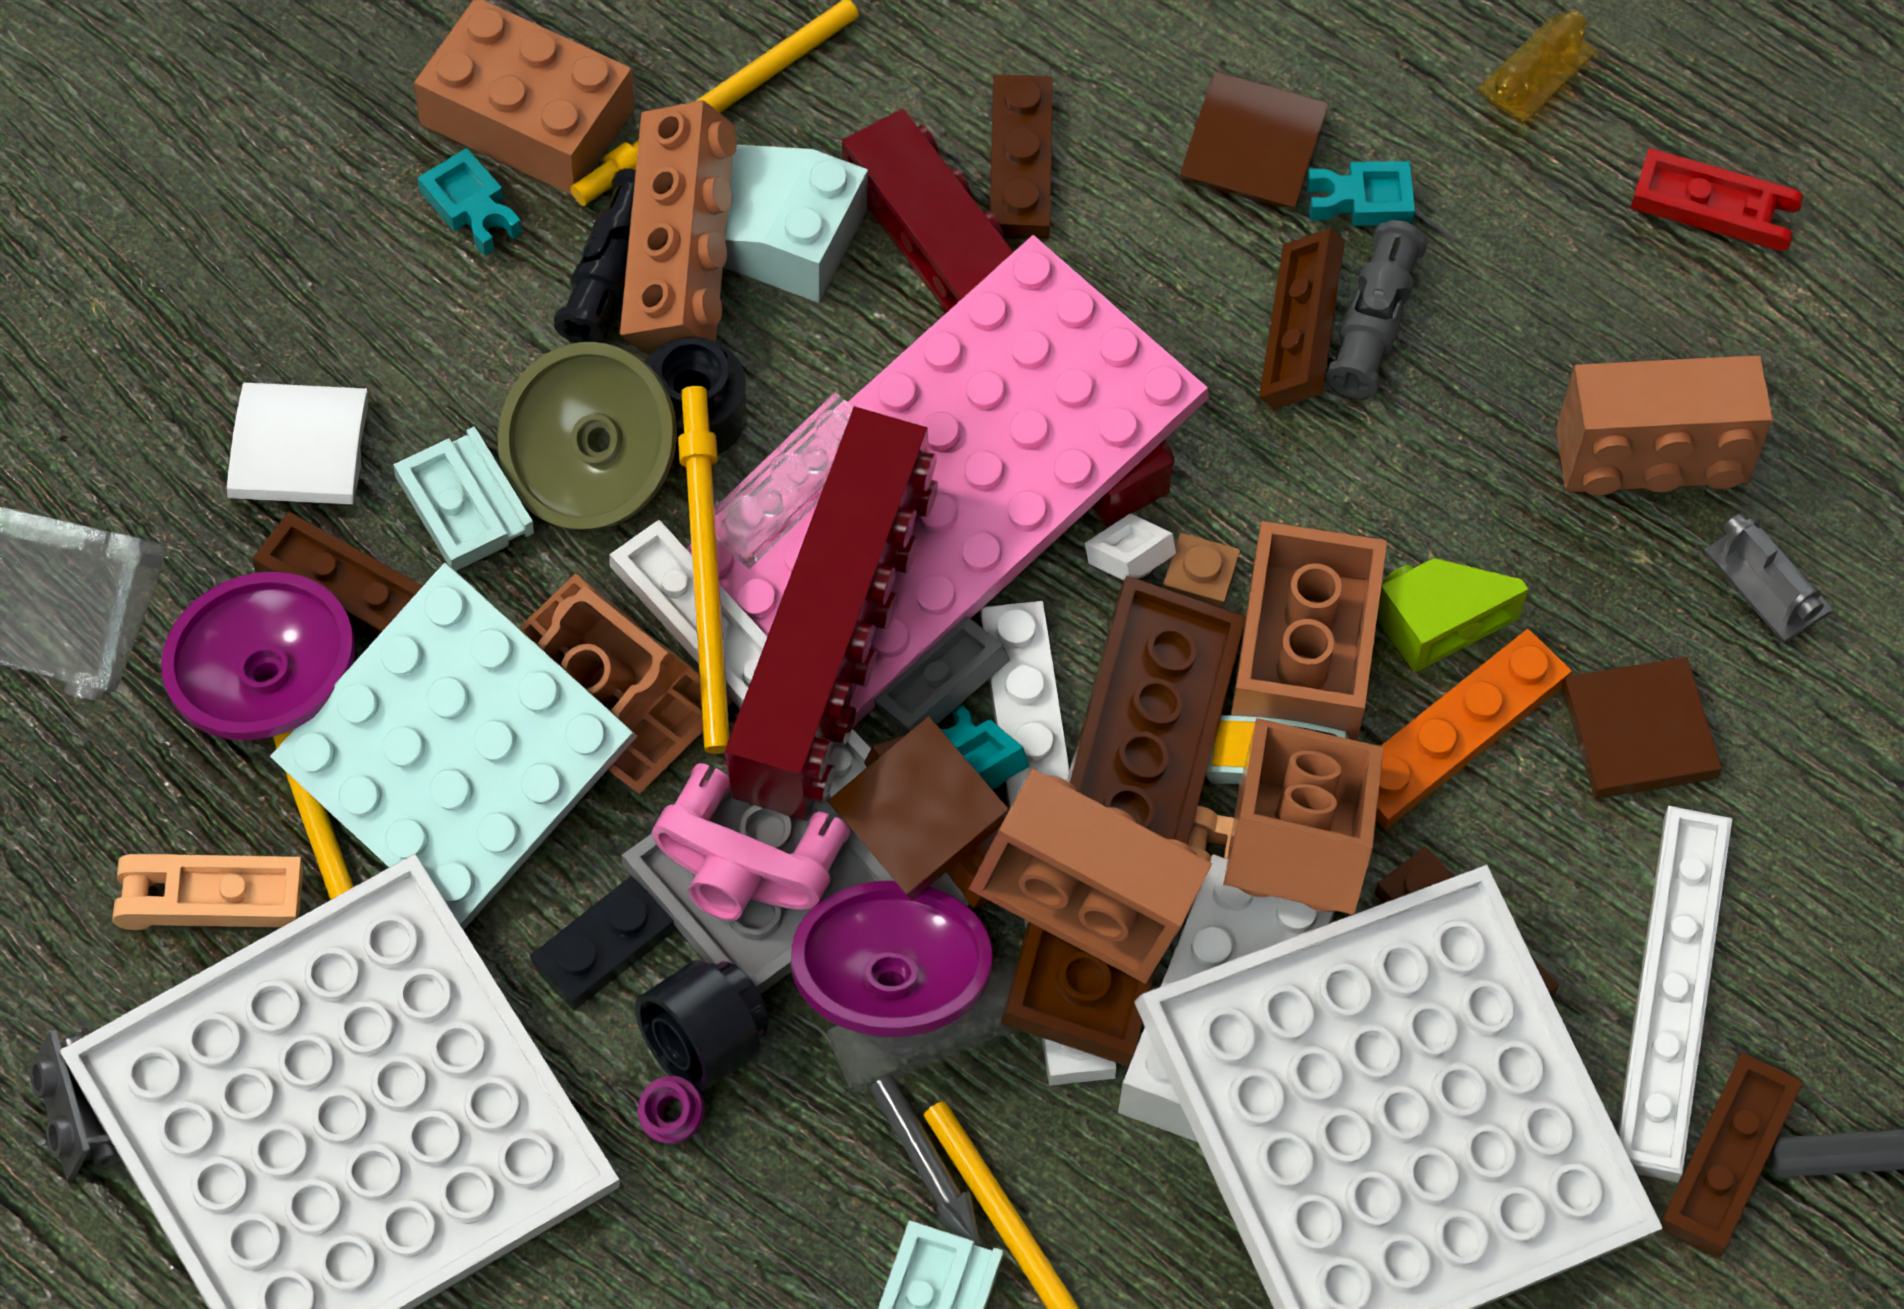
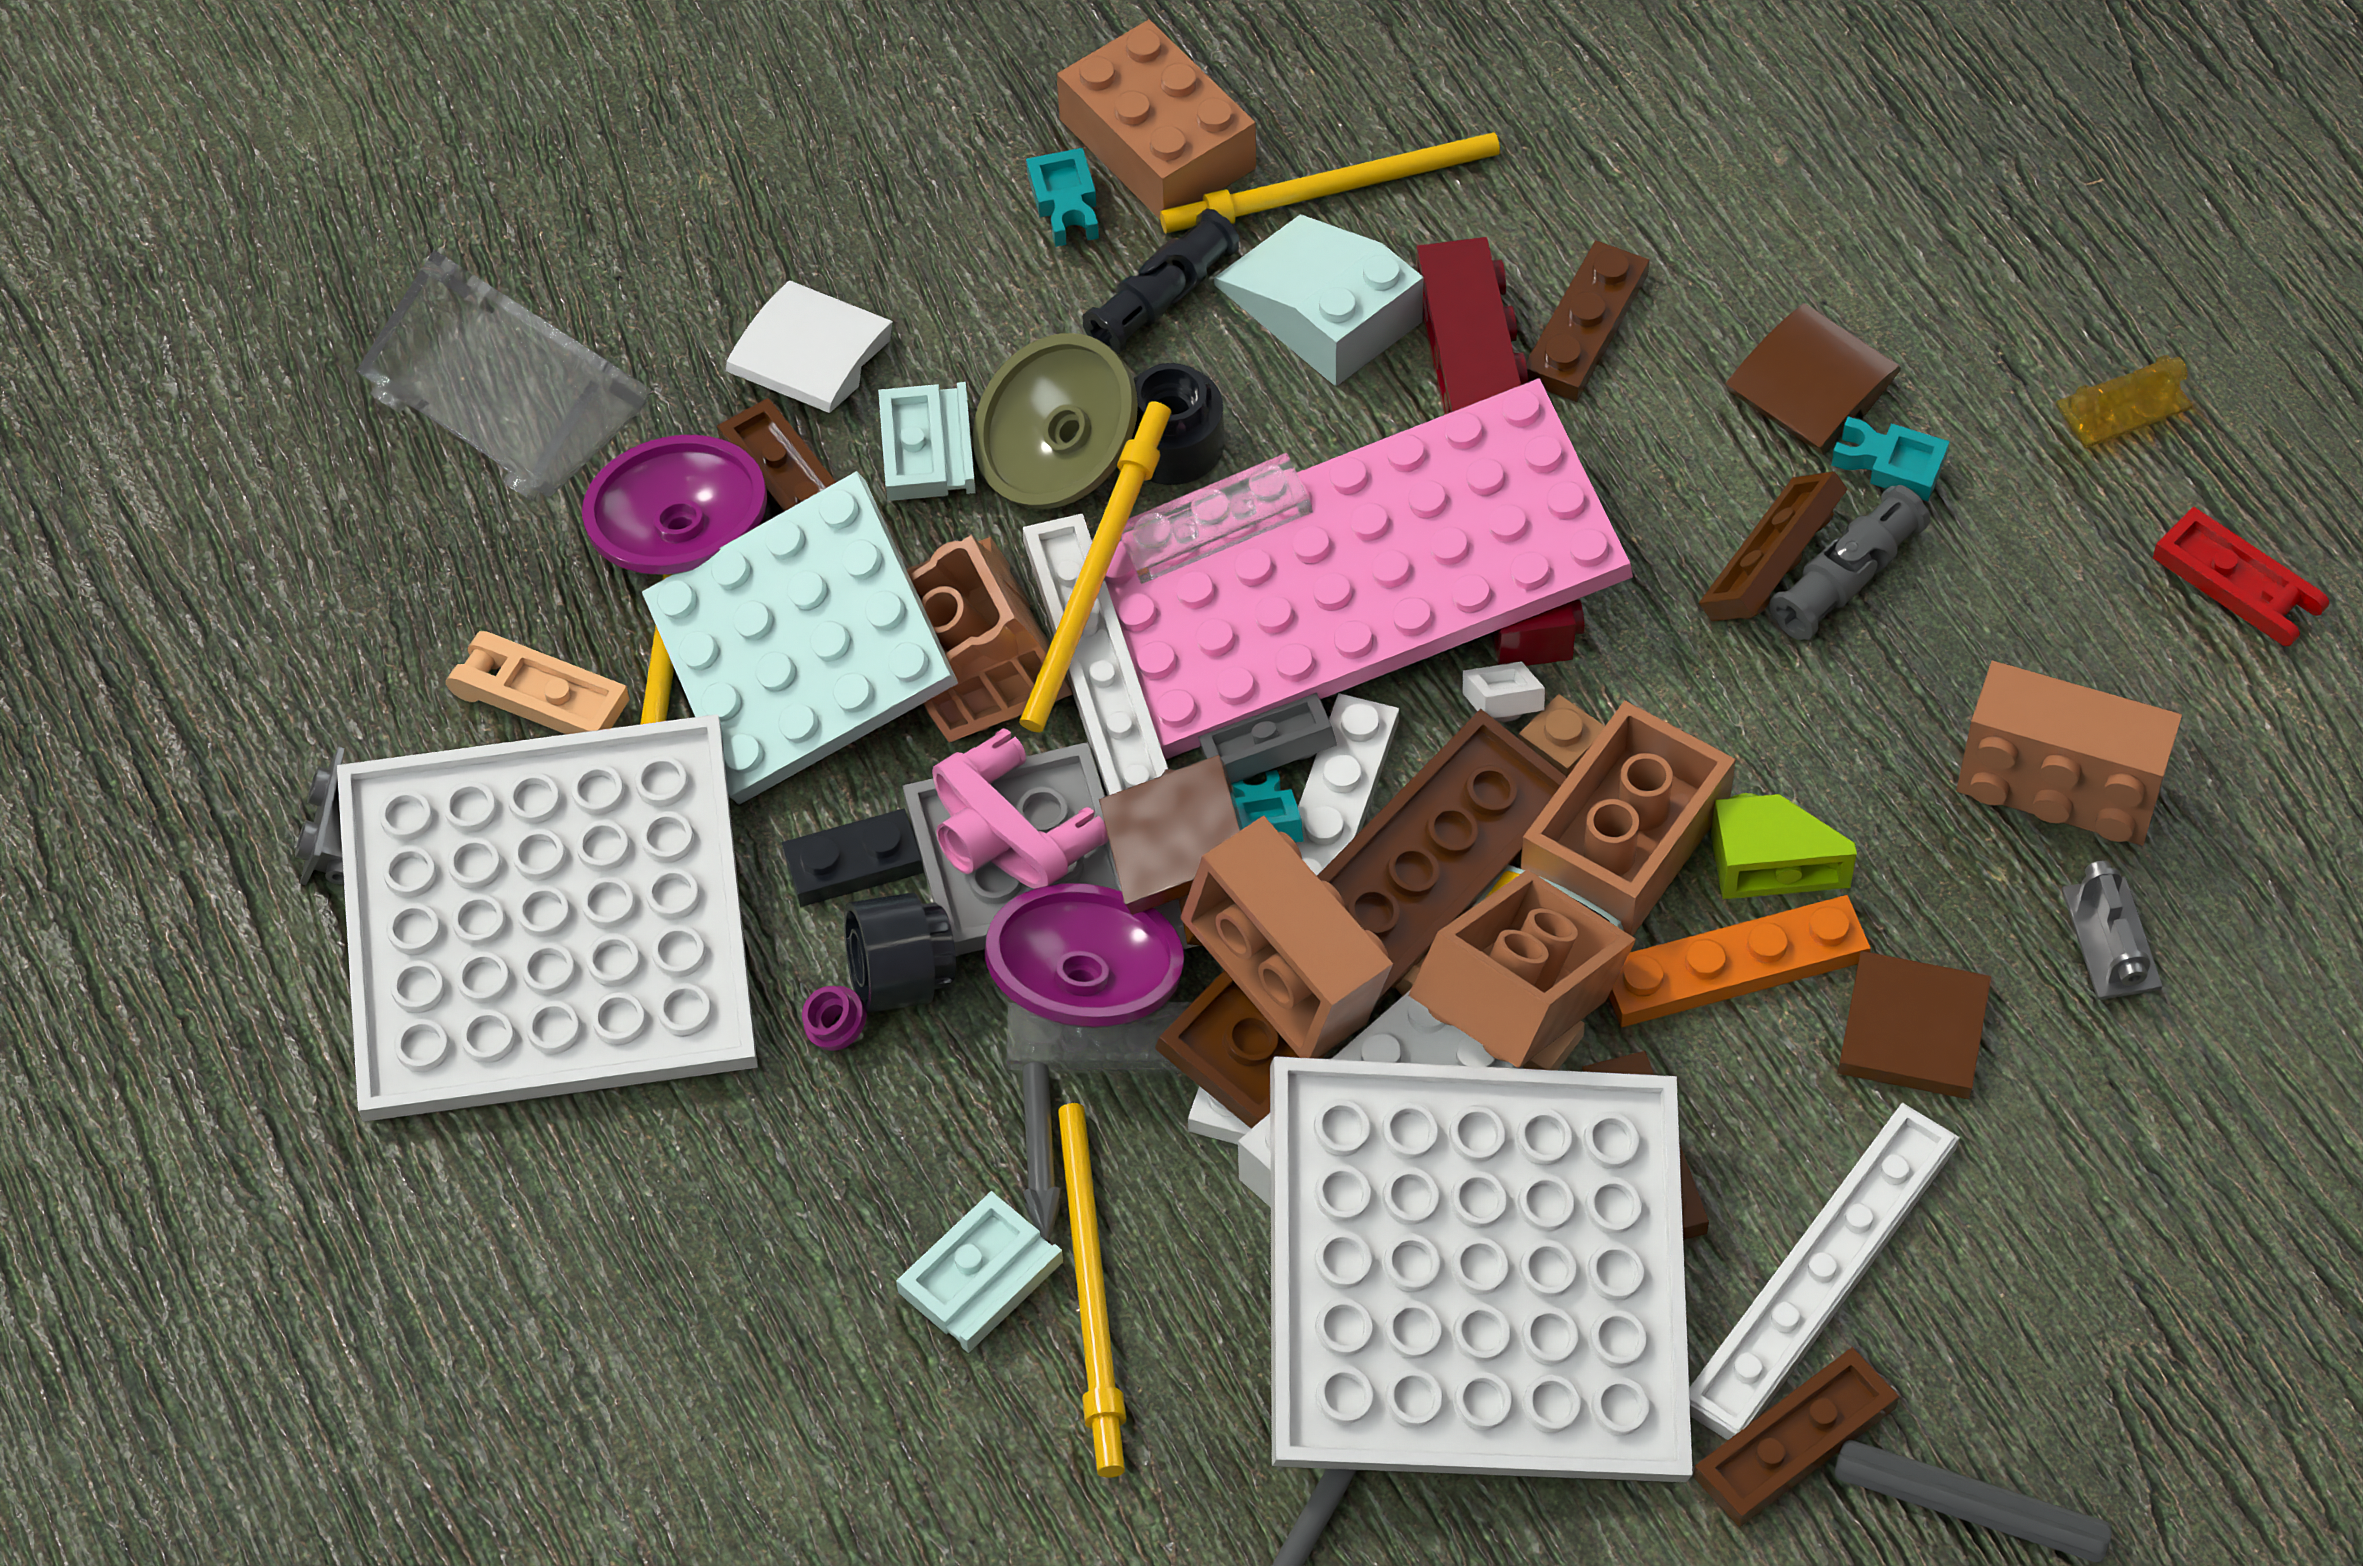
camera: 30 degrees right, 5 degrees down
nougat brick [620,100,737,355] -> none
dark red brick [724,406,938,821] -> none

